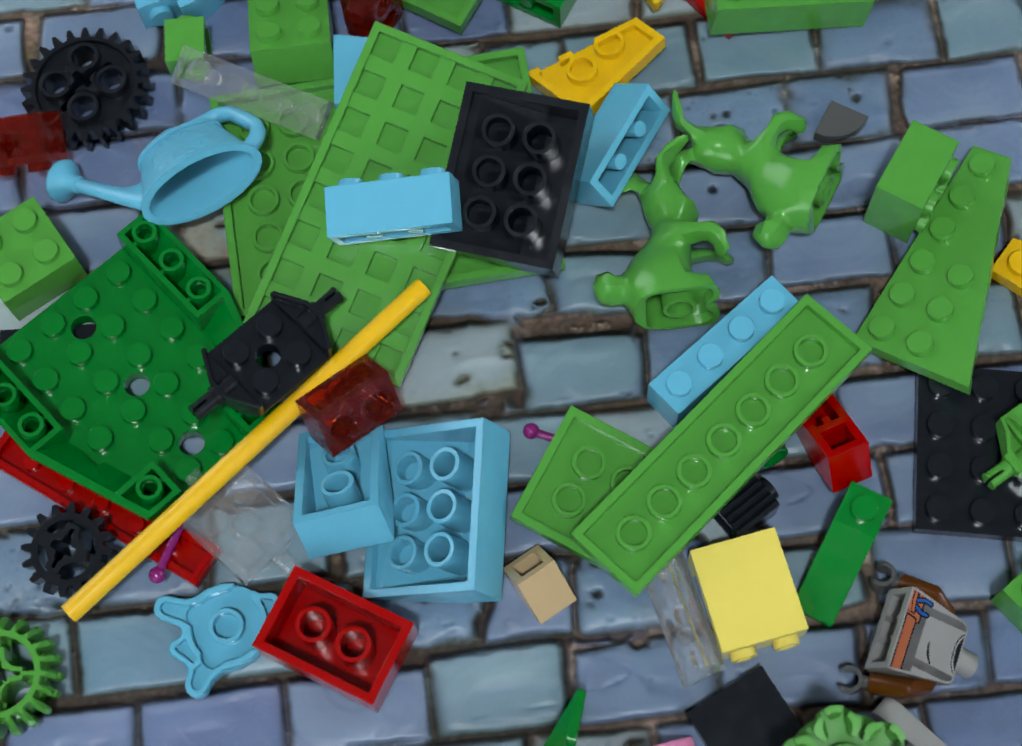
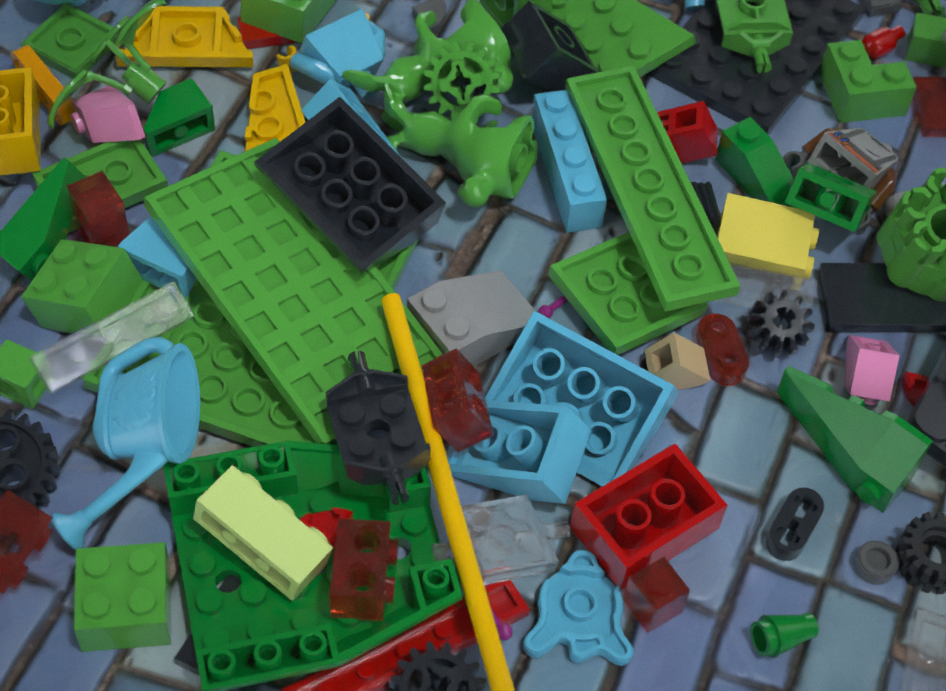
camera: 70 degrees left, 15 degrees down
medium azure brick [324,167,463,246] -> none
none -> yellowish green brick [193,465,333,601]
none -> medium azure torso [276,9,385,100]
none -> red tile [299,507,353,550]
none -> clear red brick [329,518,399,621]
none -> light grey slope [407,270,536,380]
none -> bright green gear [423,41,503,120]
none -> black brick [501,1,598,92]
none -> clear red brick [623,557,690,633]
none -> clear red plate [696,313,749,386]
none -> black gear [747,290,815,357]
none -> green brick [785,163,877,232]

